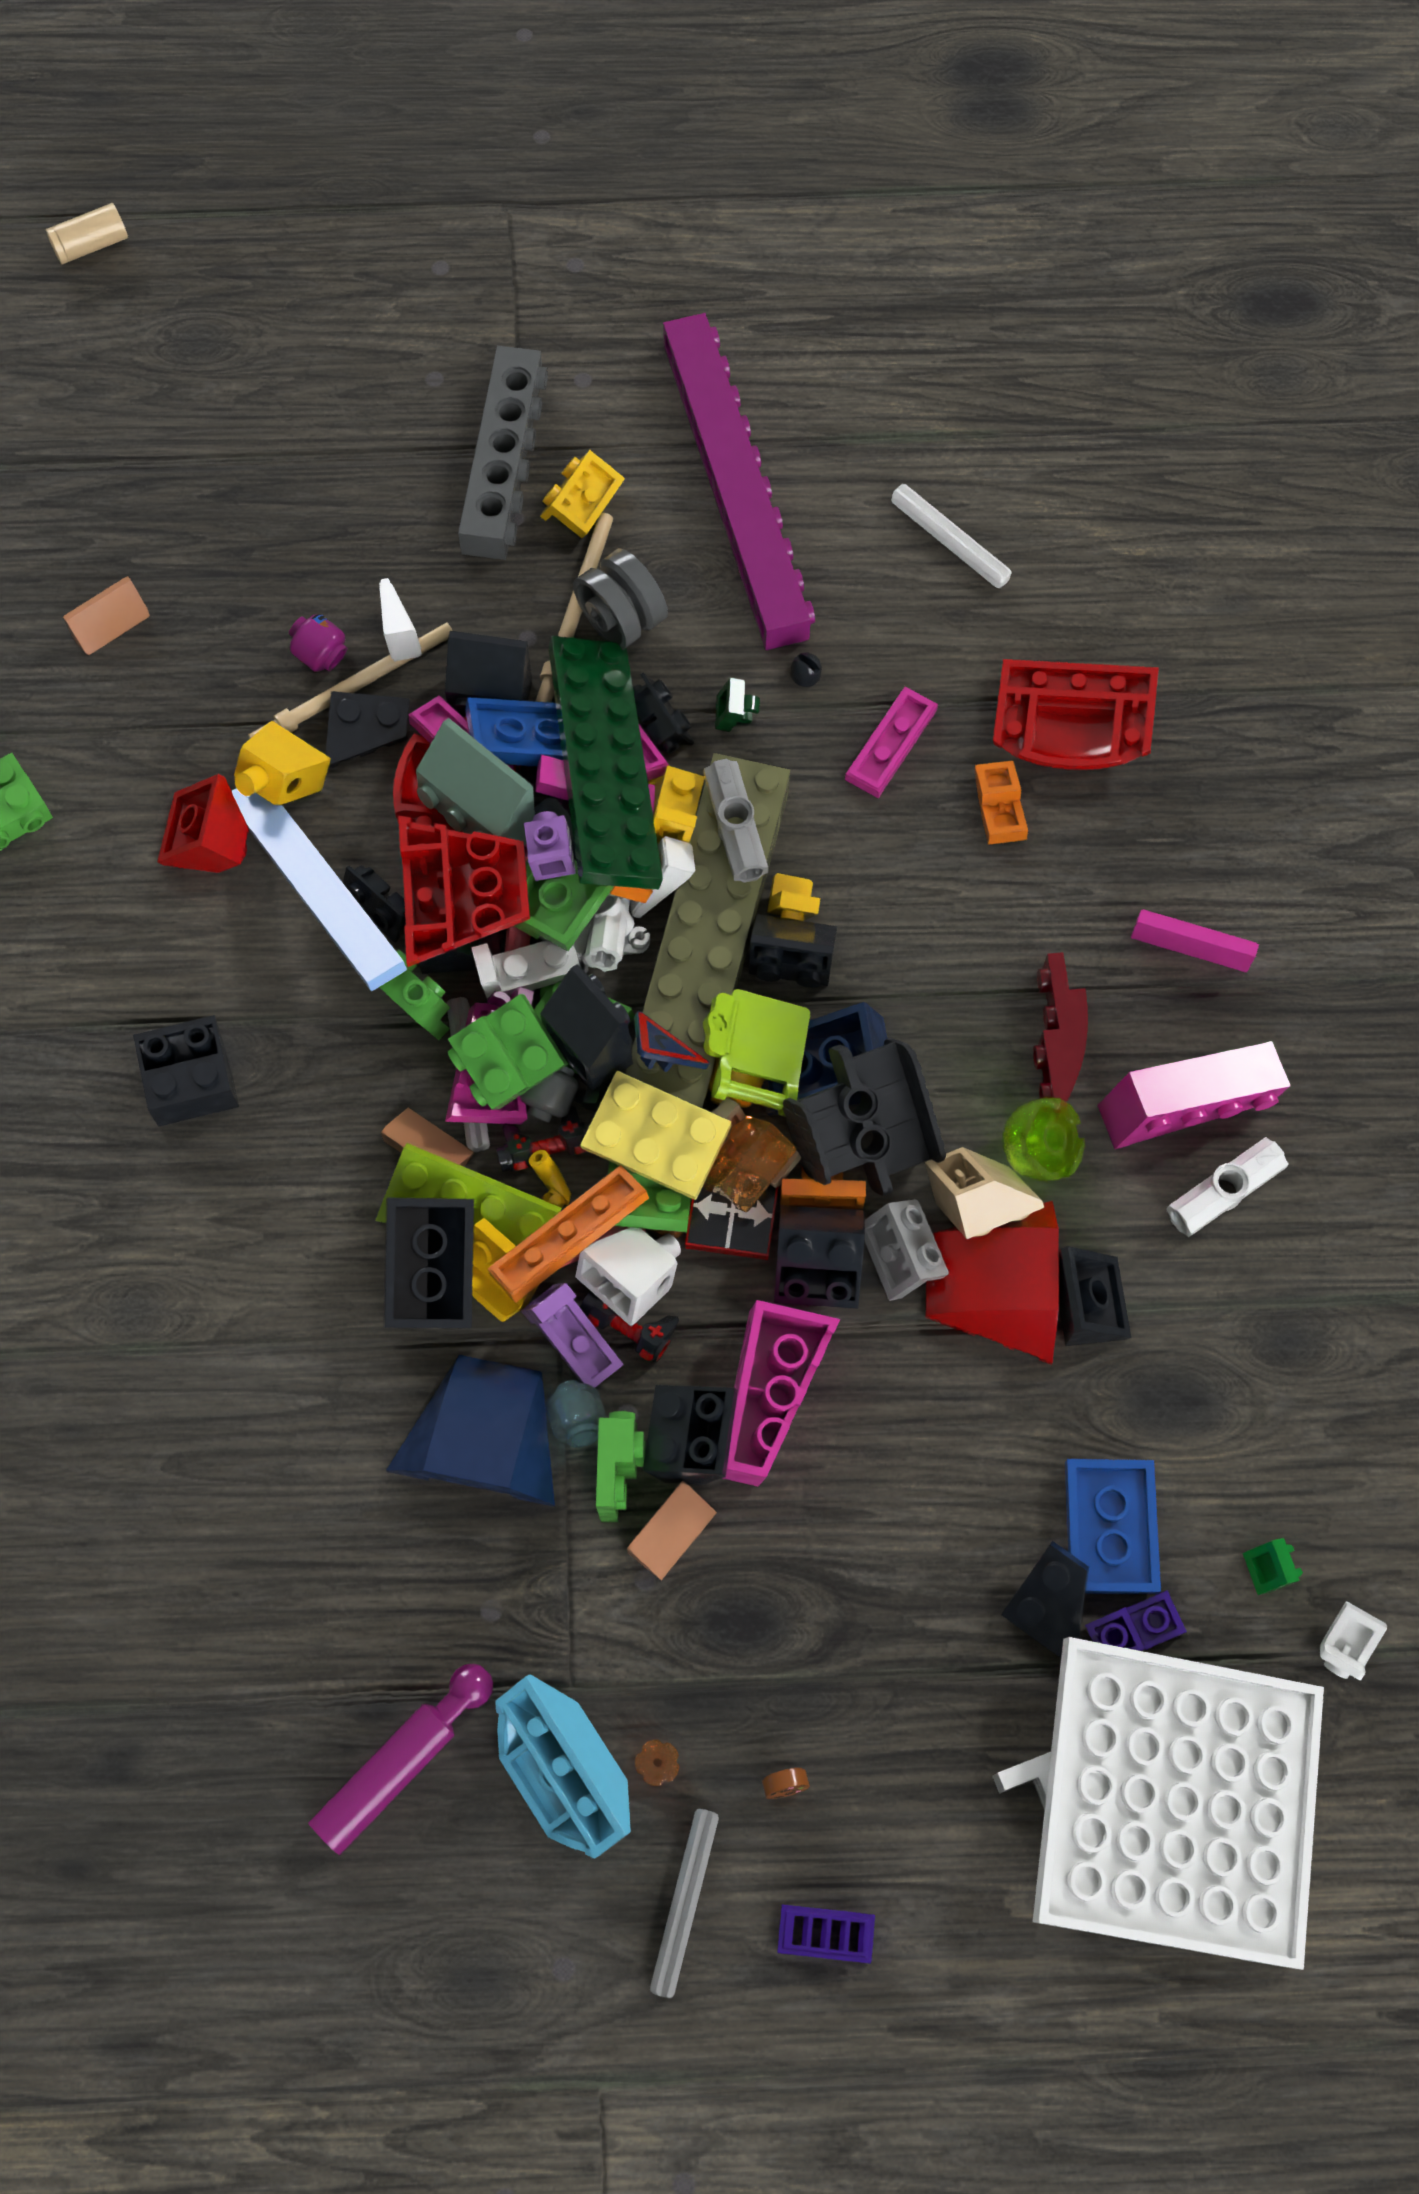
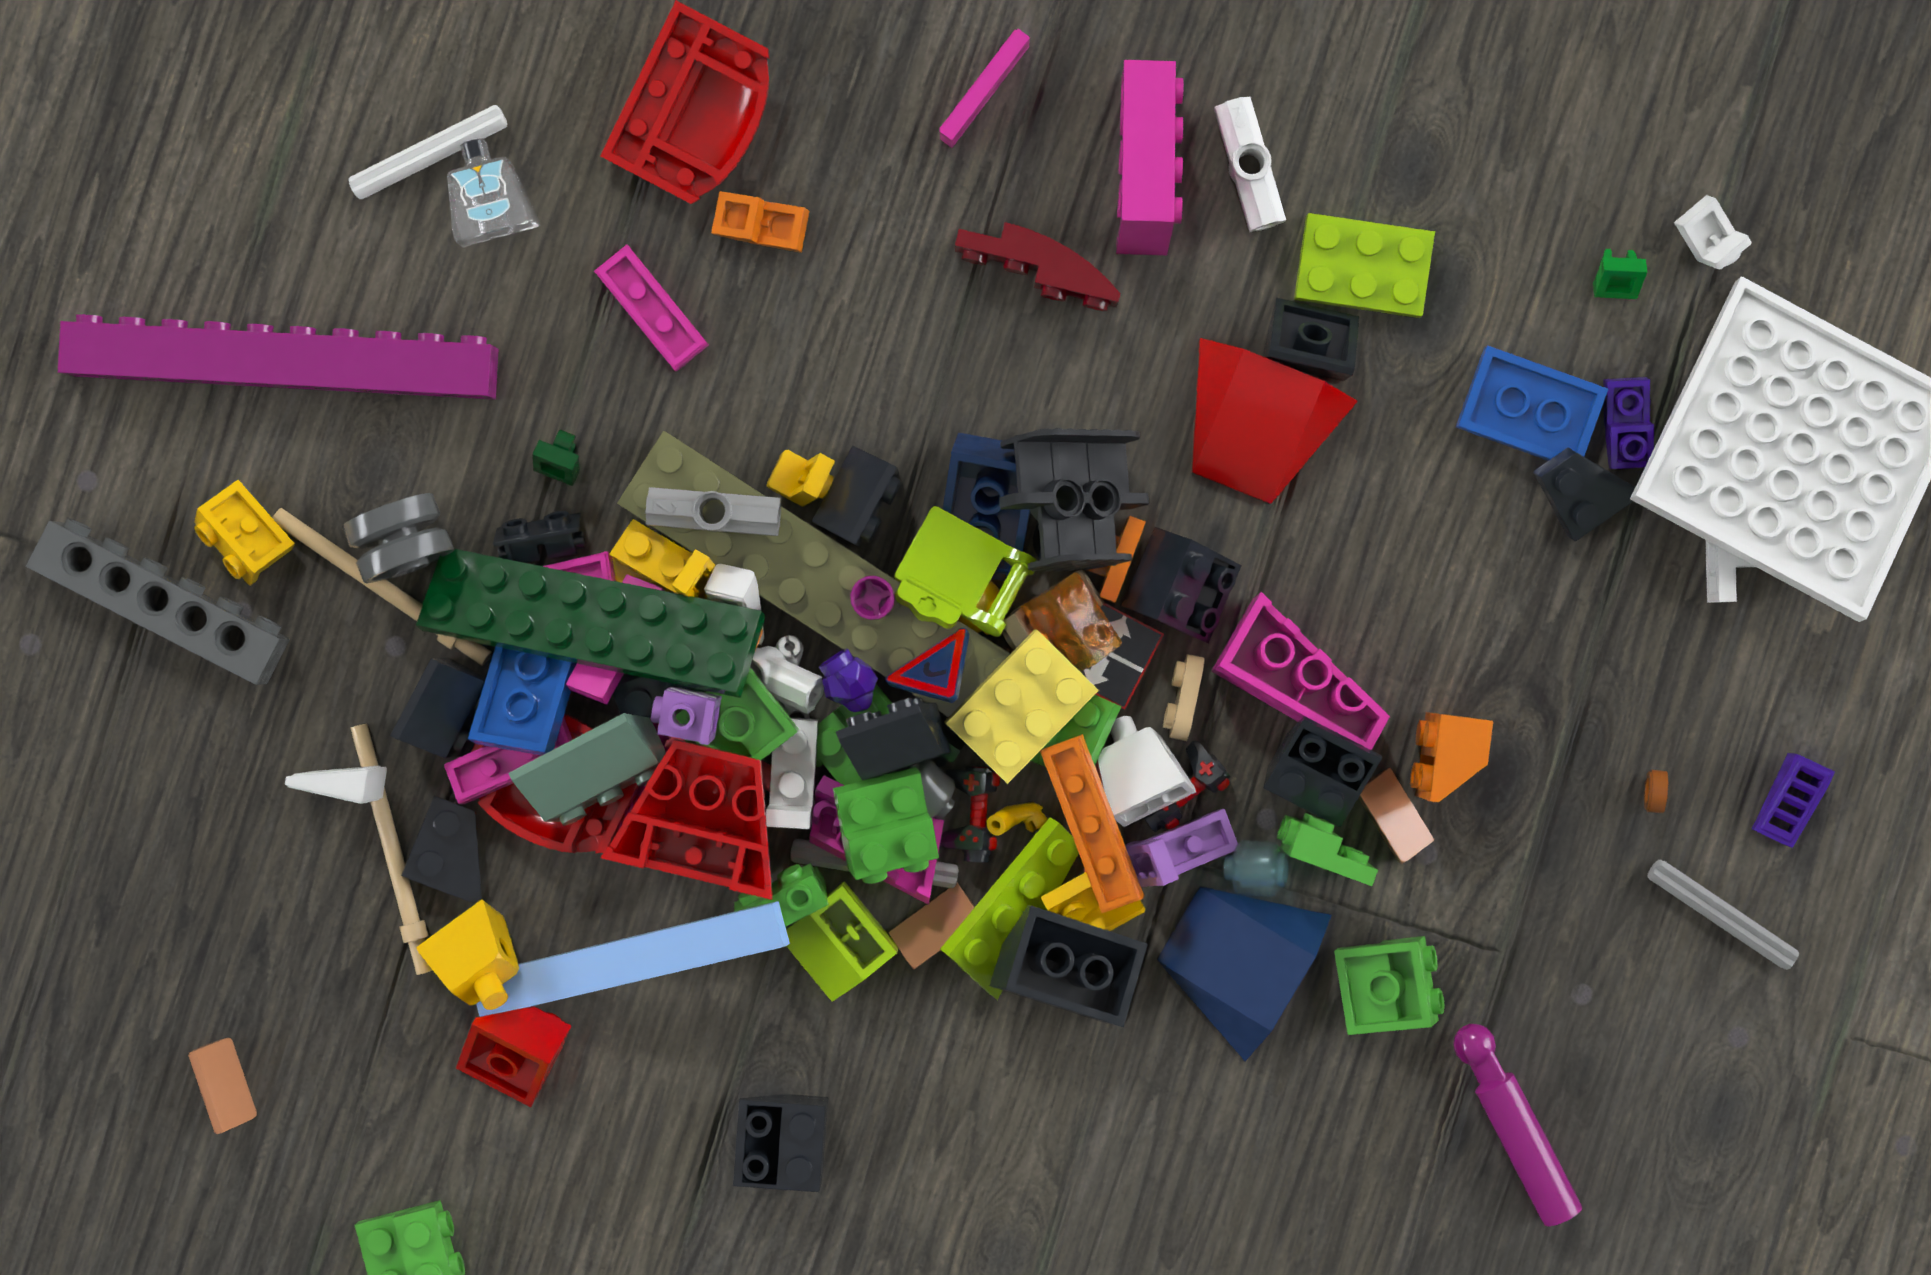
camera: 70 degrees left, 20 degrees up
magenta head [288,614,348,672] -> none
black hinge [343,865,406,943] -> none
medium azure wedge [495,1674,631,1859] -> none
clear orange plate [635,1739,679,1786] -> none
black hinge [791,652,822,687] -> none
light grey bracket [865,1199,949,1301] -> none
tan slope [925,1147,1044,1239] -> none
clear neon green cylinder [1002,1098,1085,1181] -> none
none -> clear torso [447,139,541,247]
none -> lime slope [786,881,898,1002]
none -> dark purple rock [819,648,878,712]
none -> magenta wheel [850,576,895,620]
none -> tan plate [1163,654,1204,741]
none -> lime plate [1294,213,1435,318]
none -> bright green plate [1334,936,1444,1035]
none -> orange slope [1410,712,1493,802]

